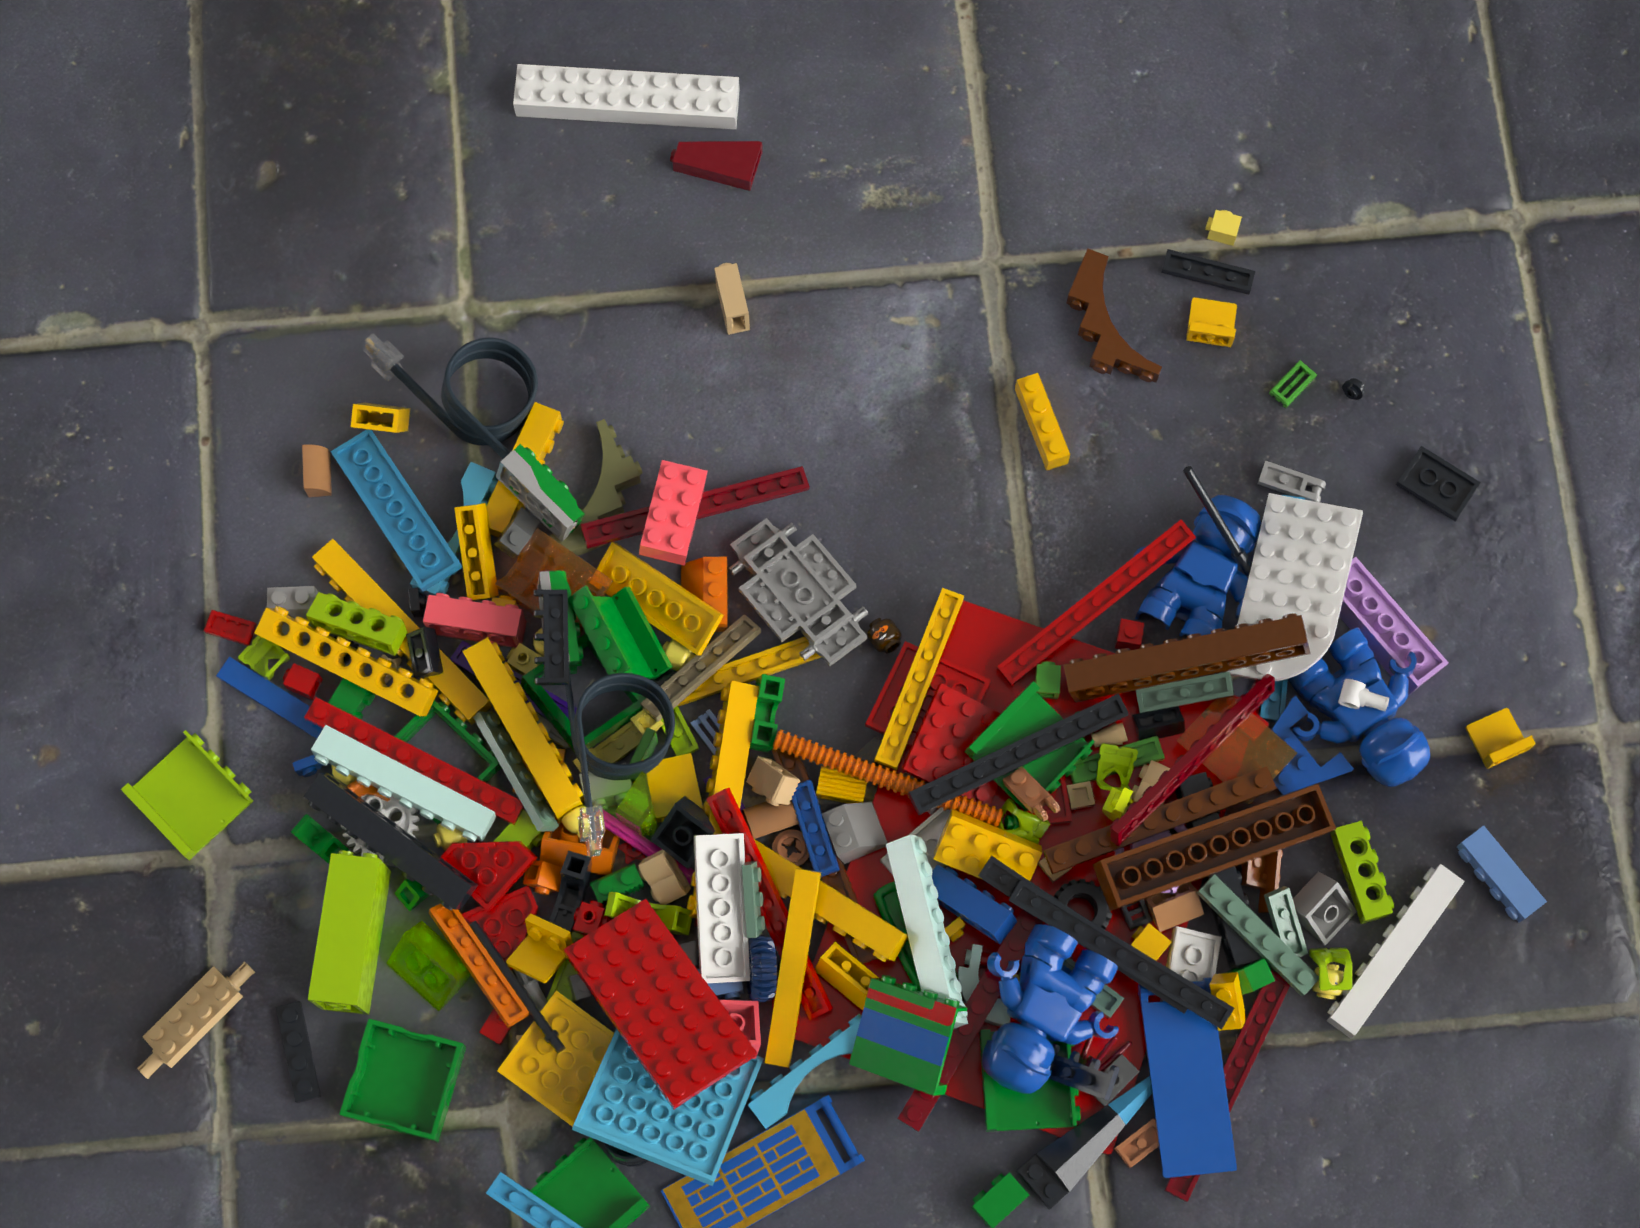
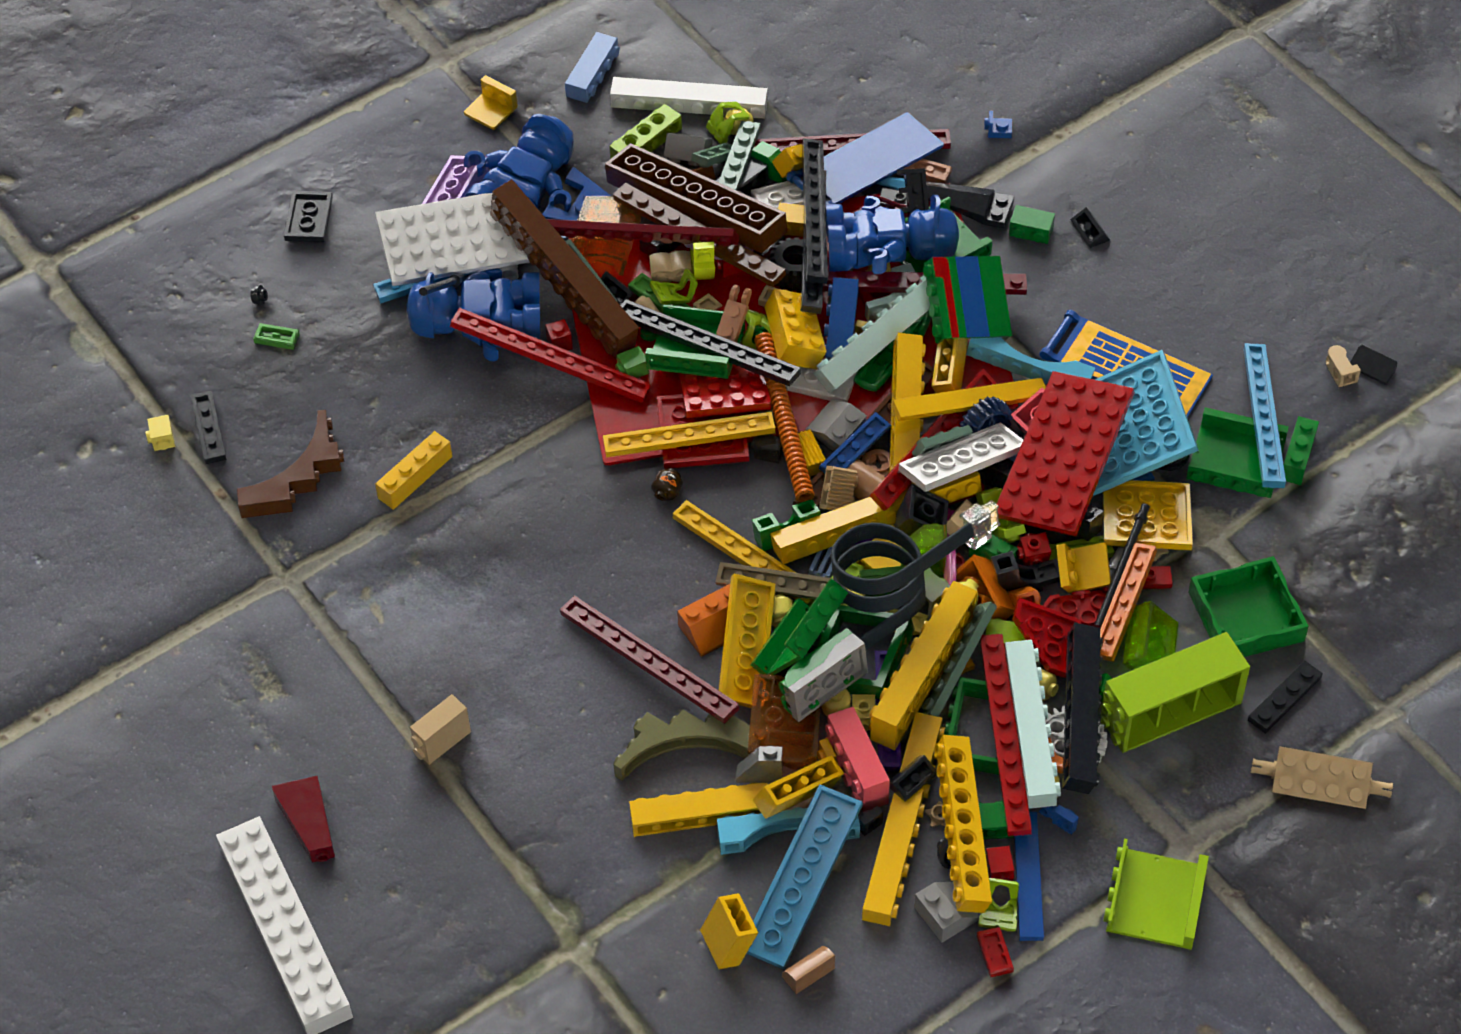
camera: 120 degrees left, 20 degrees down
green slope [291,814,349,864] -> none
lime brick [306,592,407,656] -> none
piece [363,333,585,542] -> none
black hinge [533,590,569,685] -> none
coral brick [639,460,708,566] -> none
light grey piece [728,518,868,666] -> none
yellow bracket [1186,297,1237,347] -> none
light grey plate [1257,461,1326,502] -> none
white pin [1338,679,1389,711] -> none

